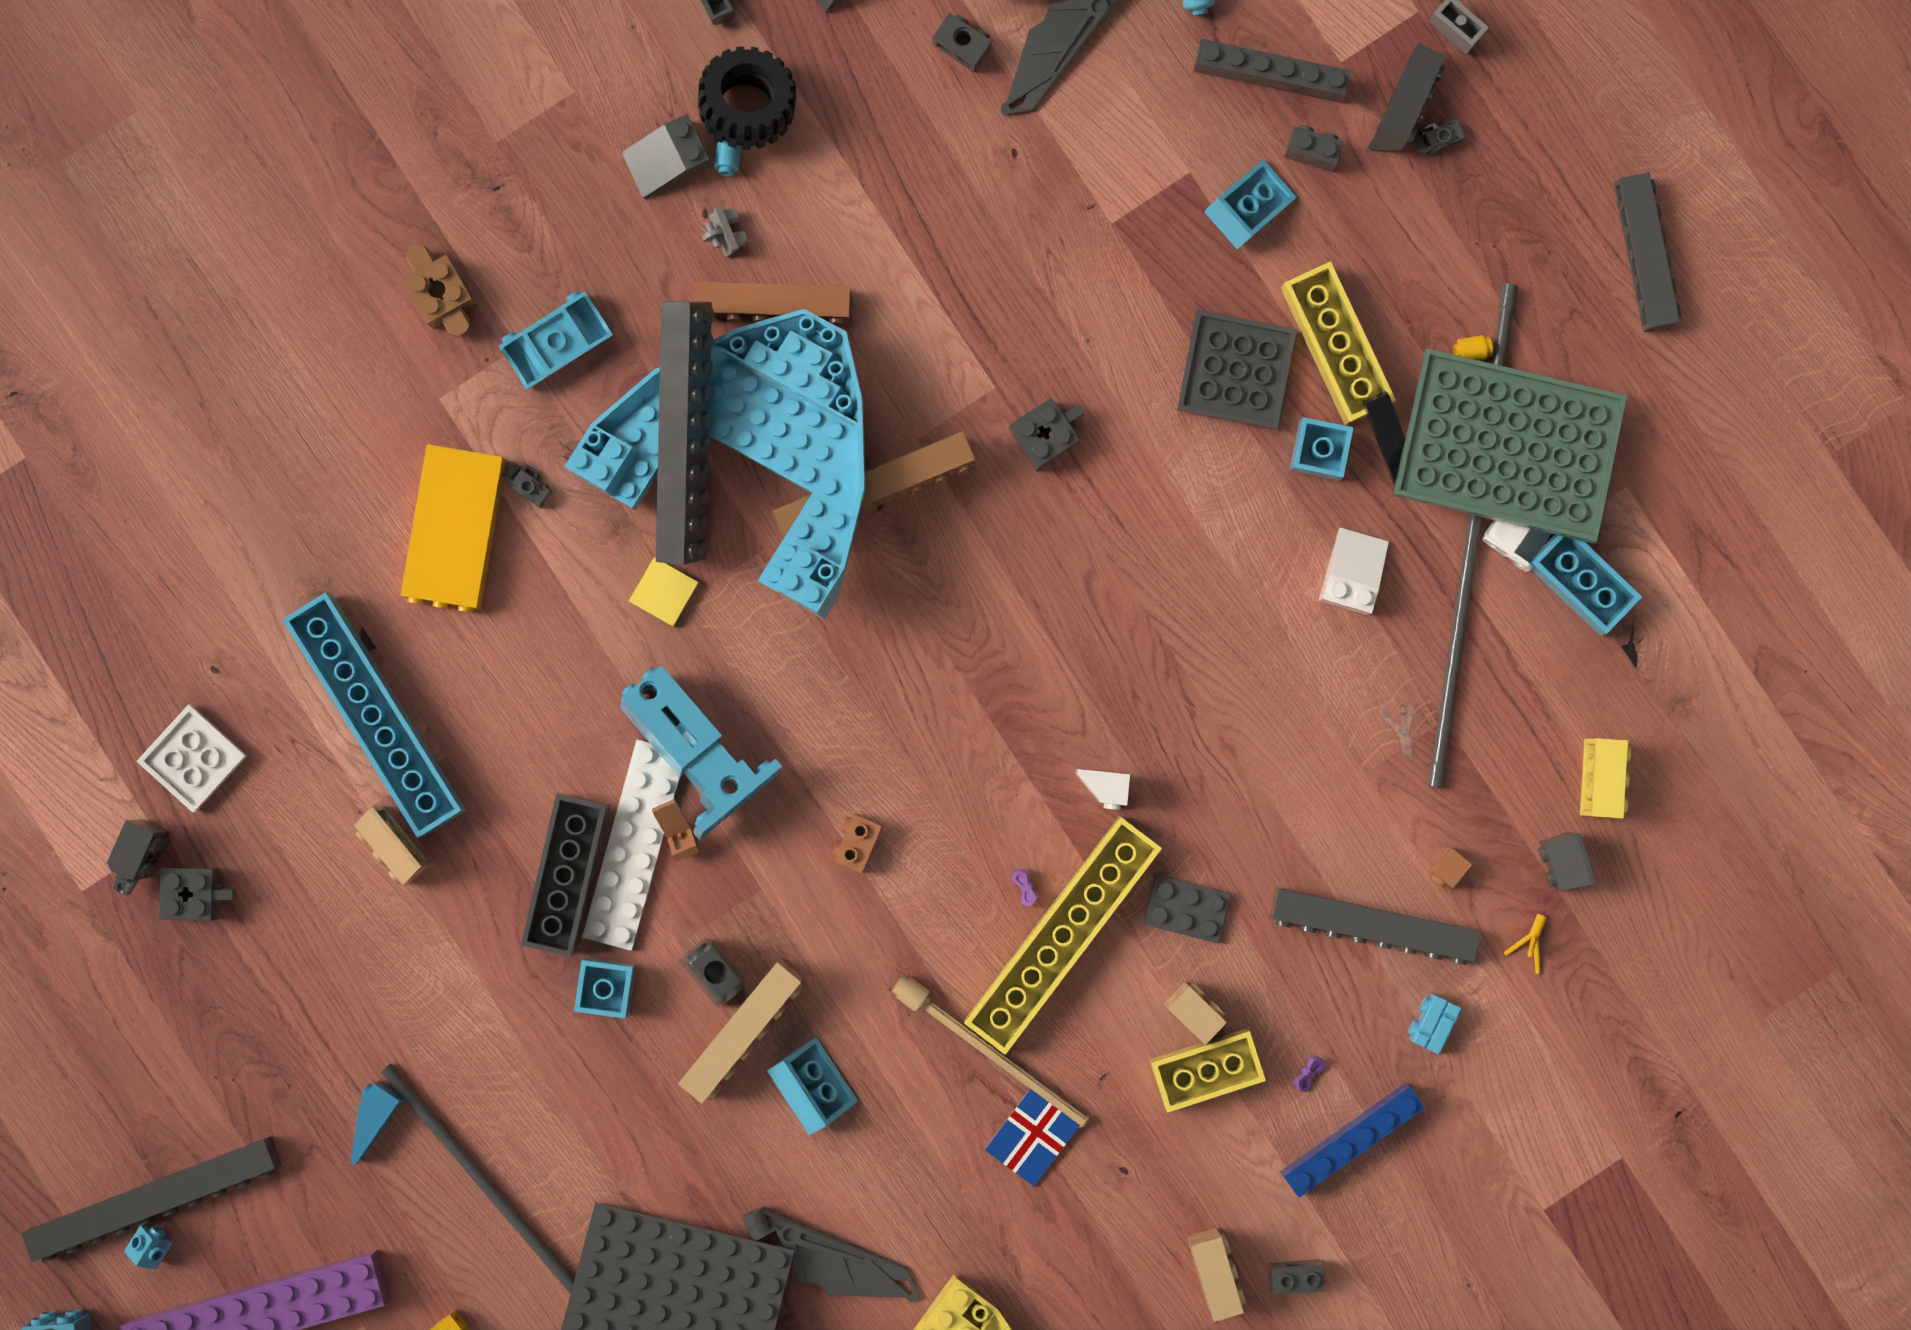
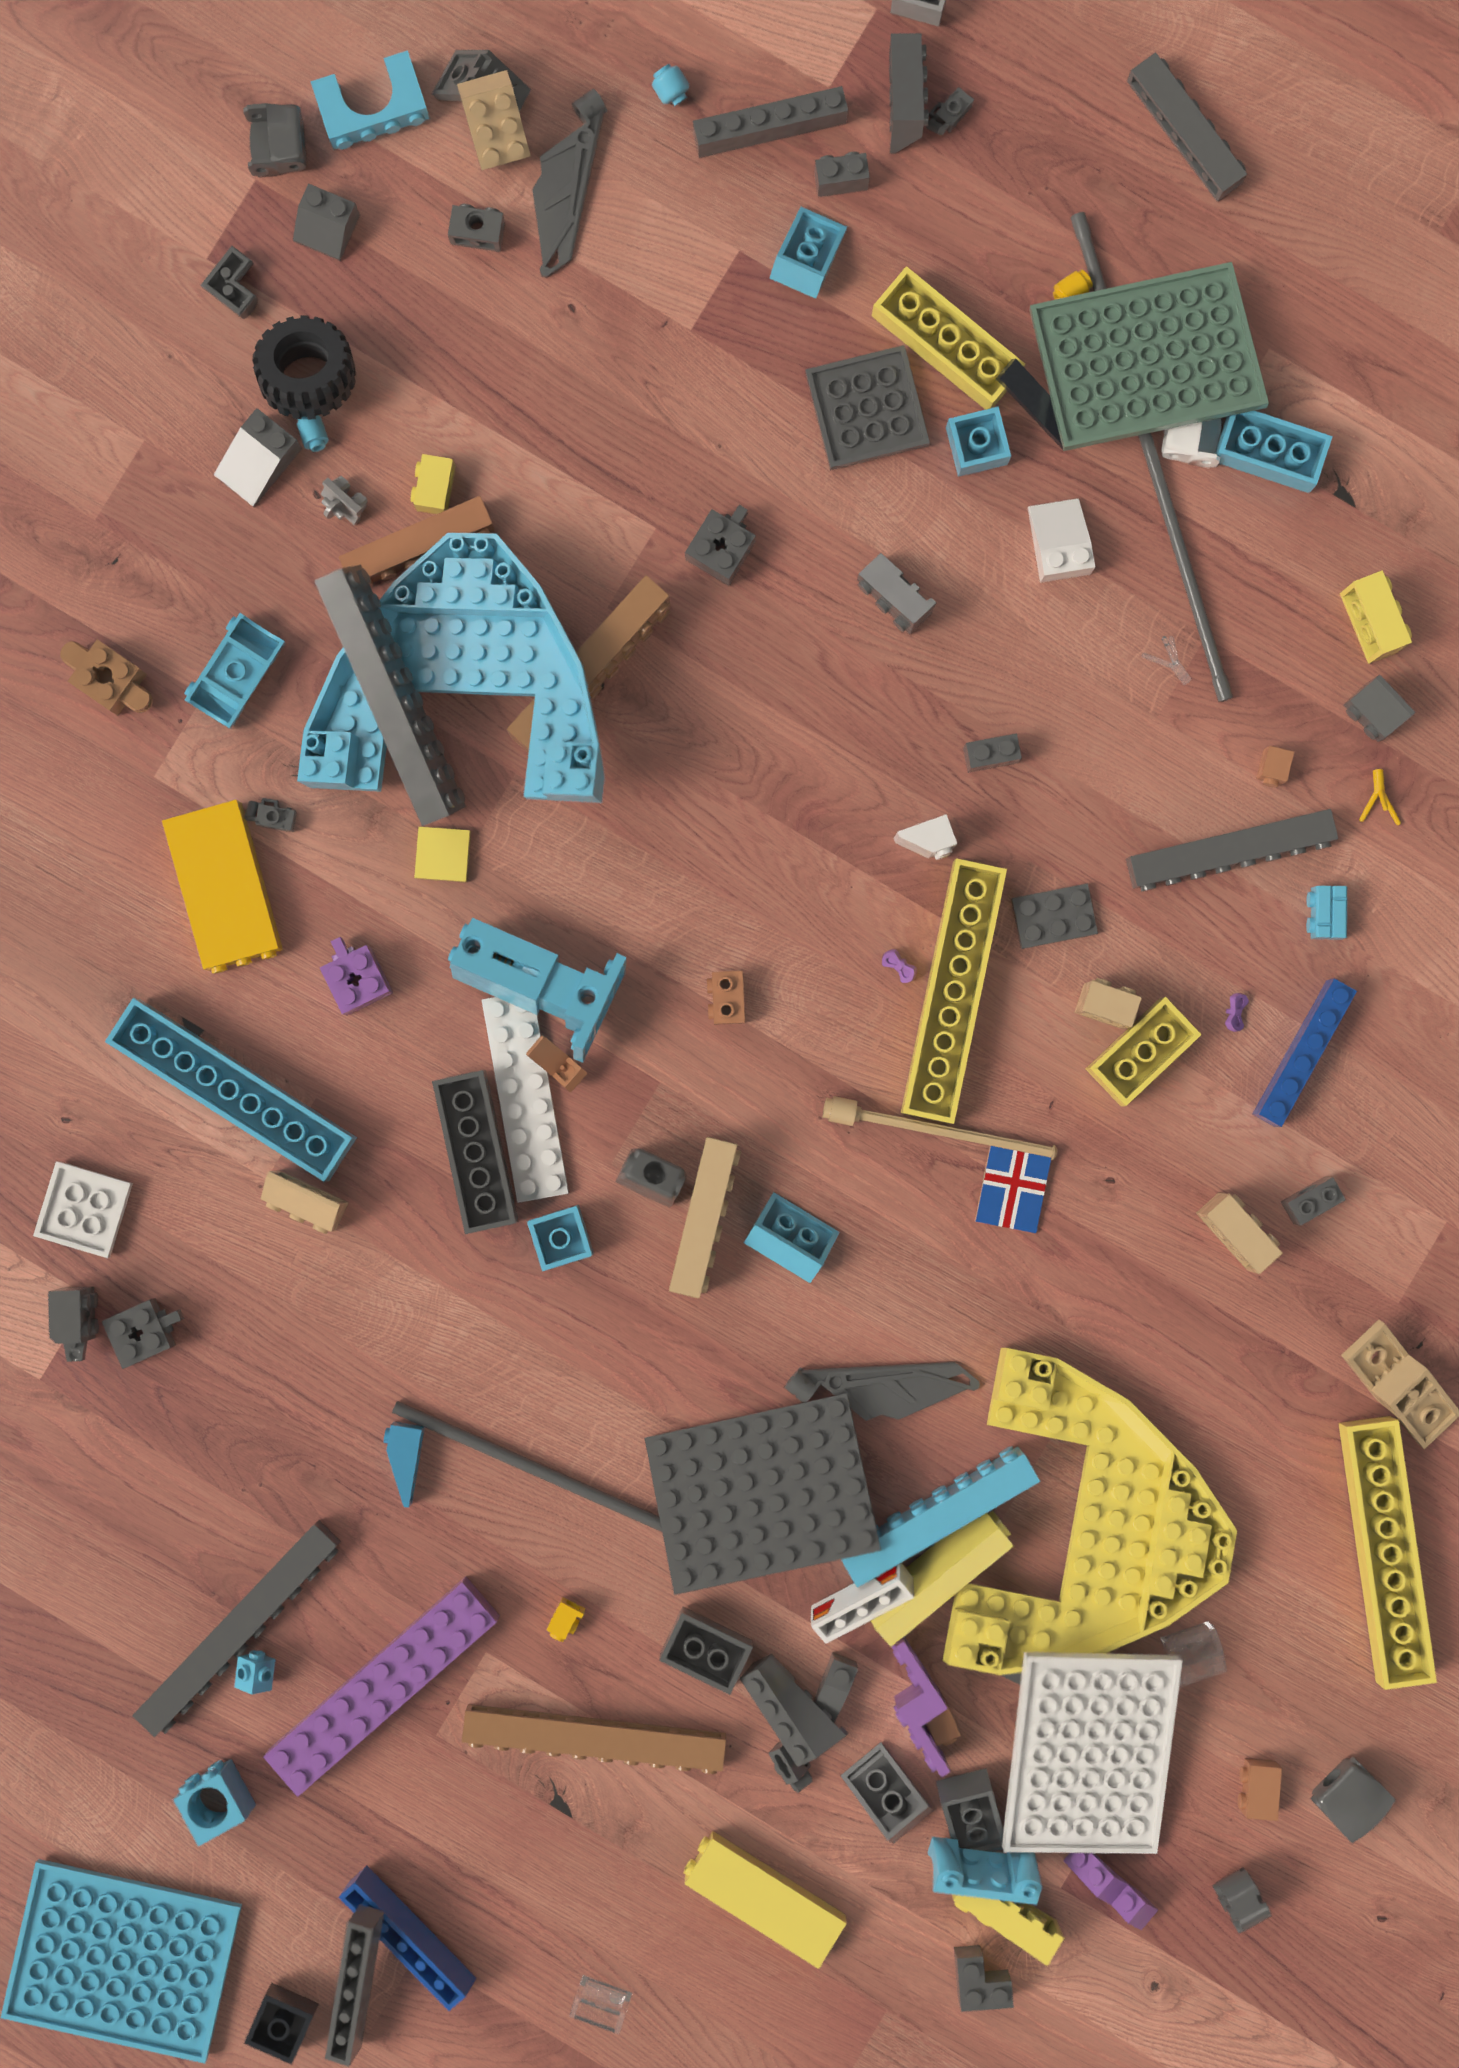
camera: 25 degrees left, 0 degrees up
none -> medium lavender hinge [320,937,393,1016]
none -> light yellow brick [411,454,456,514]
none -> wedge [857,553,936,635]
none -> dark grey brick [963,733,1022,773]

